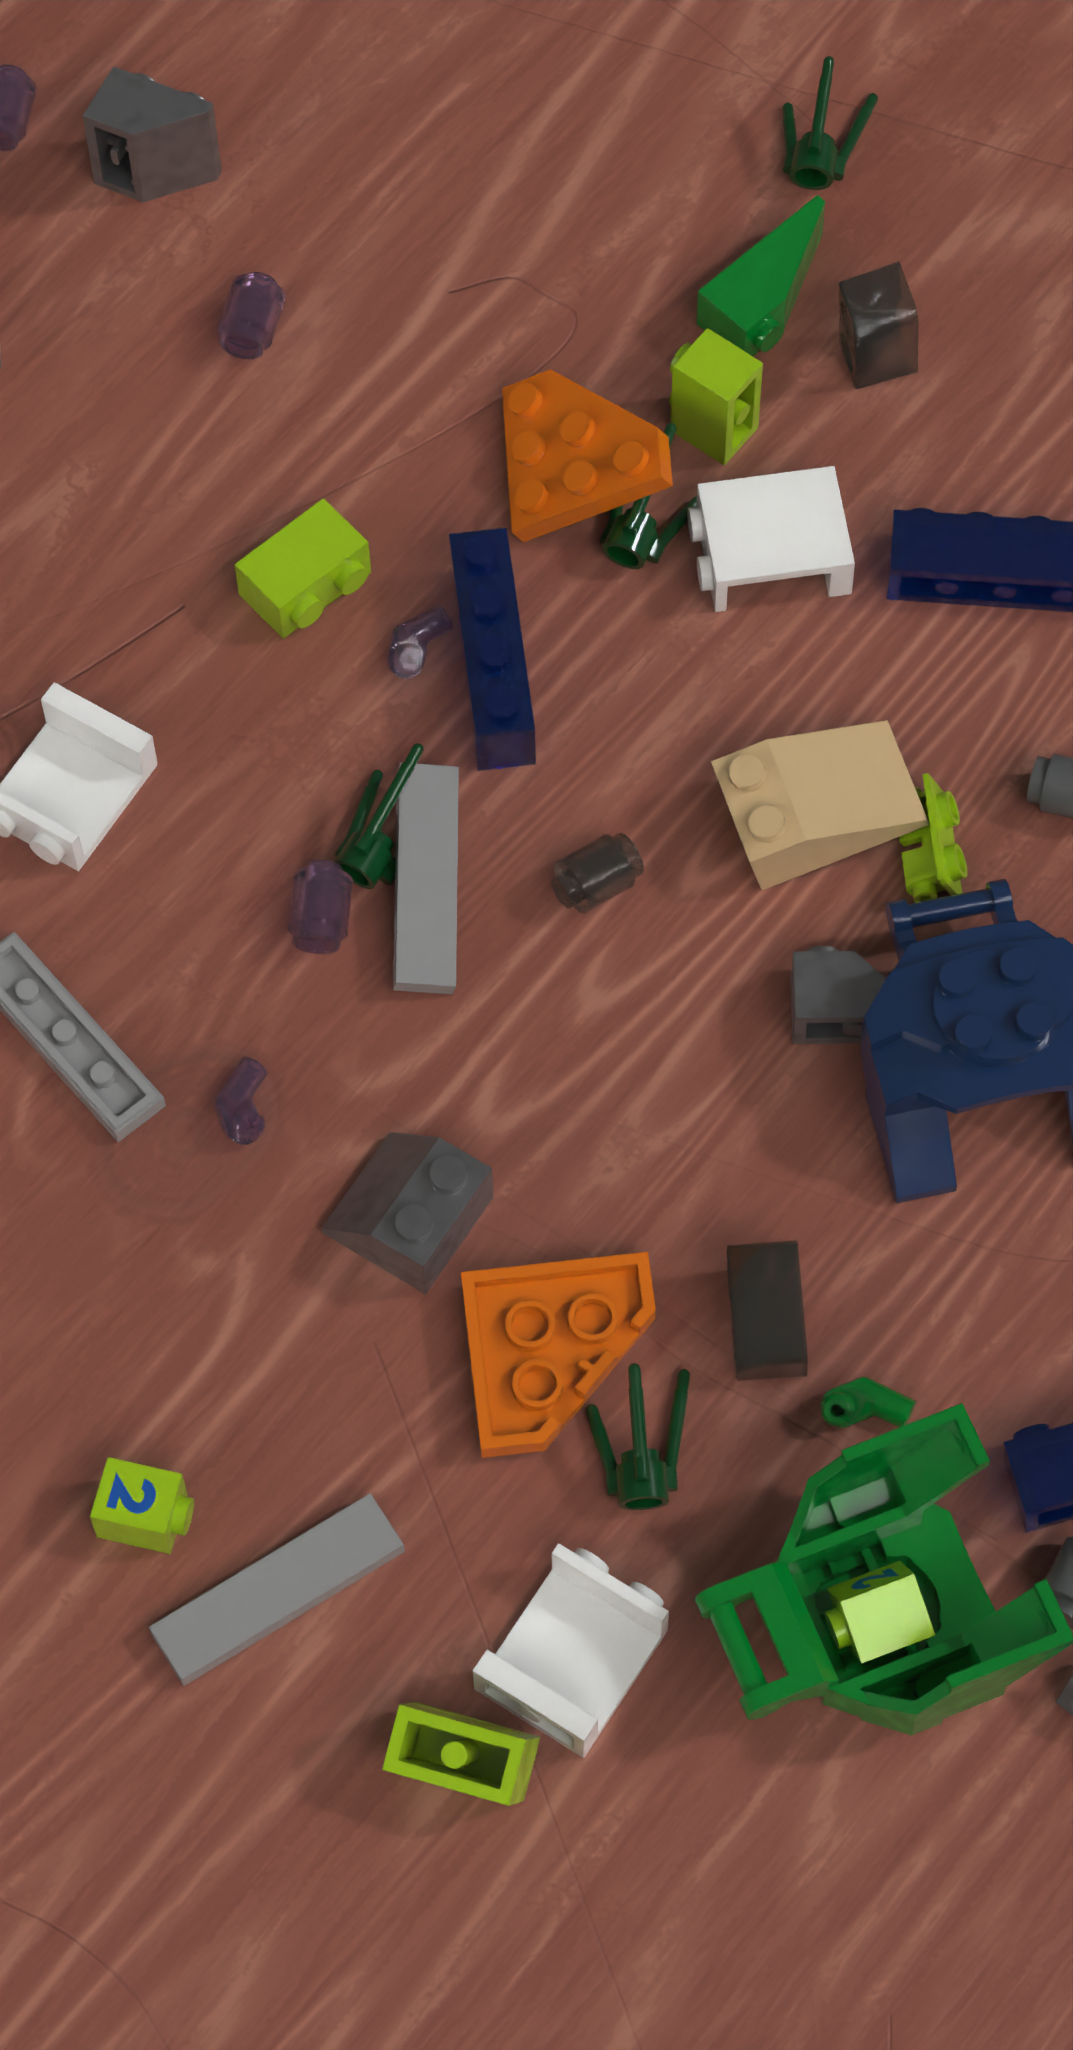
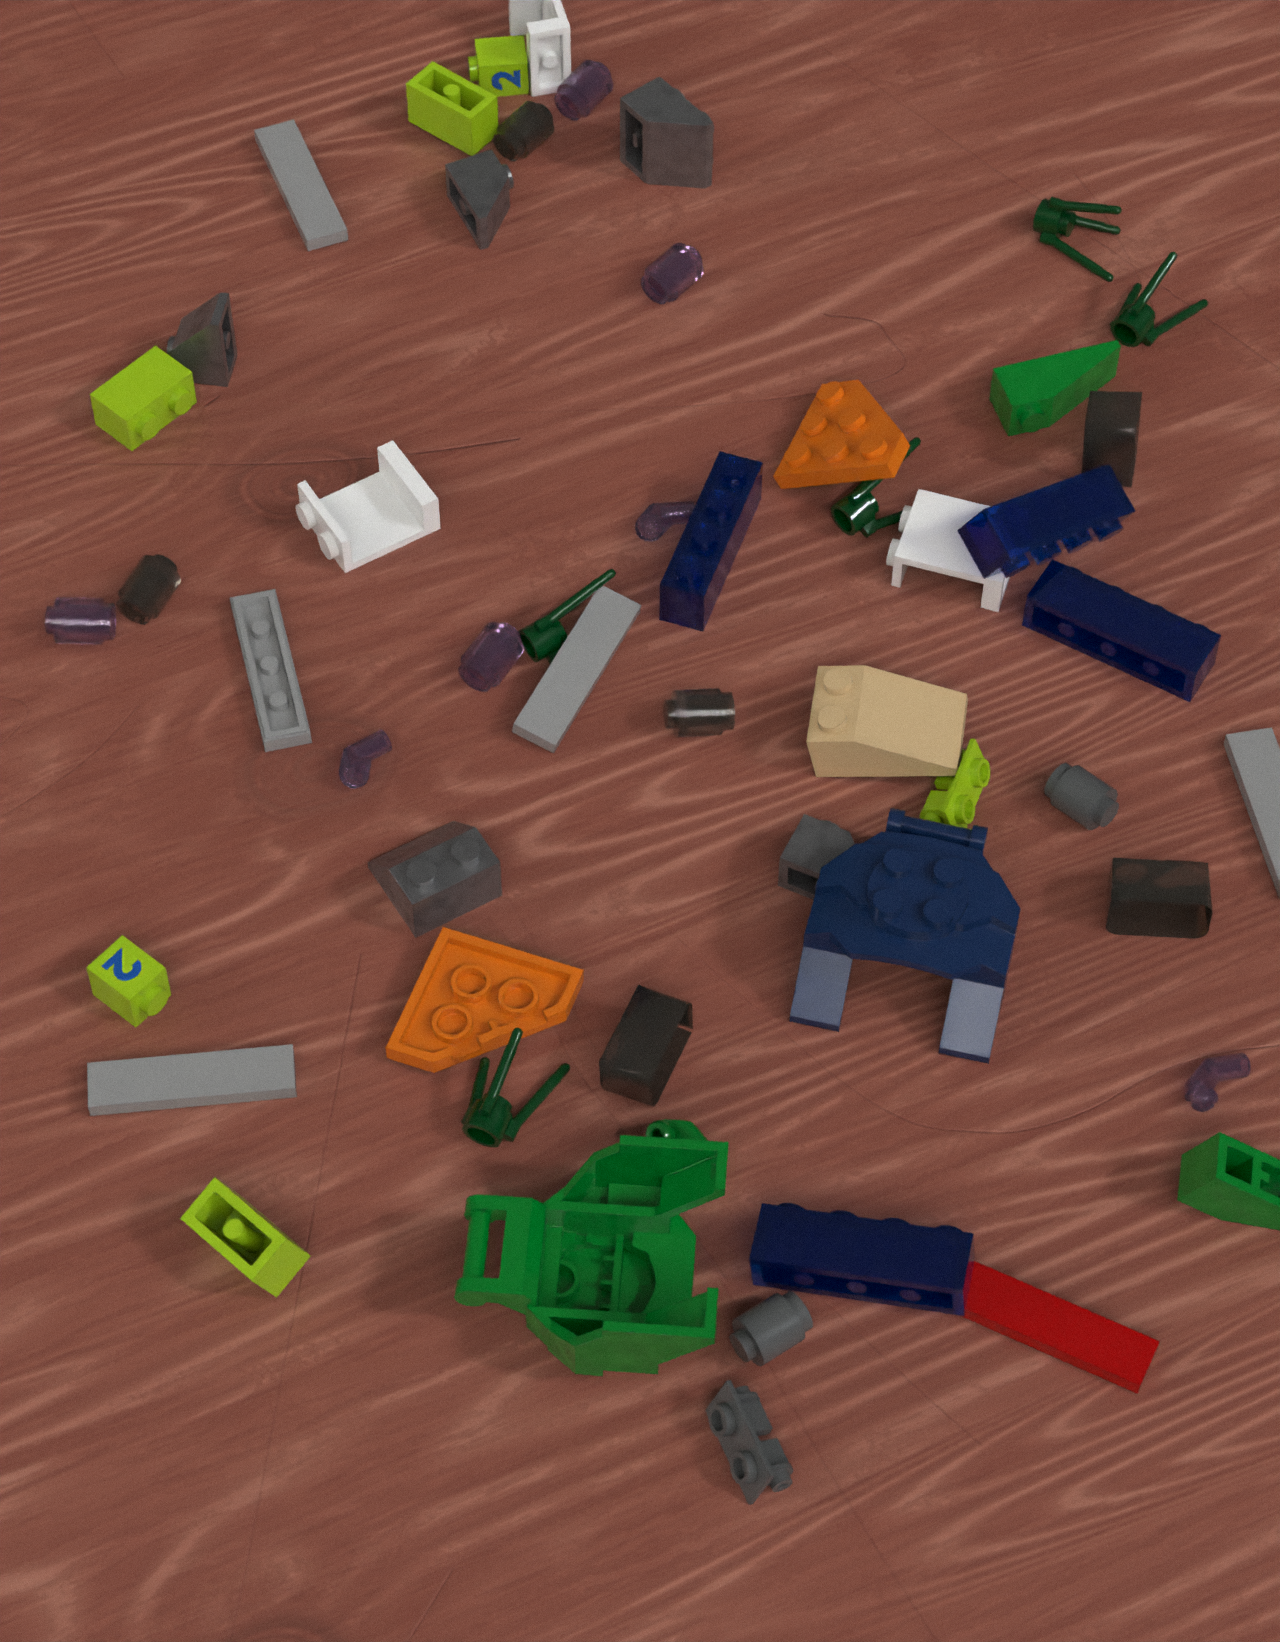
camera: 25 degrees right, 10 degrees down
lime brick [235,498,371,639] -> none
white panel [473,1543,669,1758] -> none
lime brick [668,328,763,466] -> none
lime brick [824,1561,935,1663] -> none
none -> clear blue brick [957,464,1135,579]
none -> dark green plant [1033,197,1122,282]

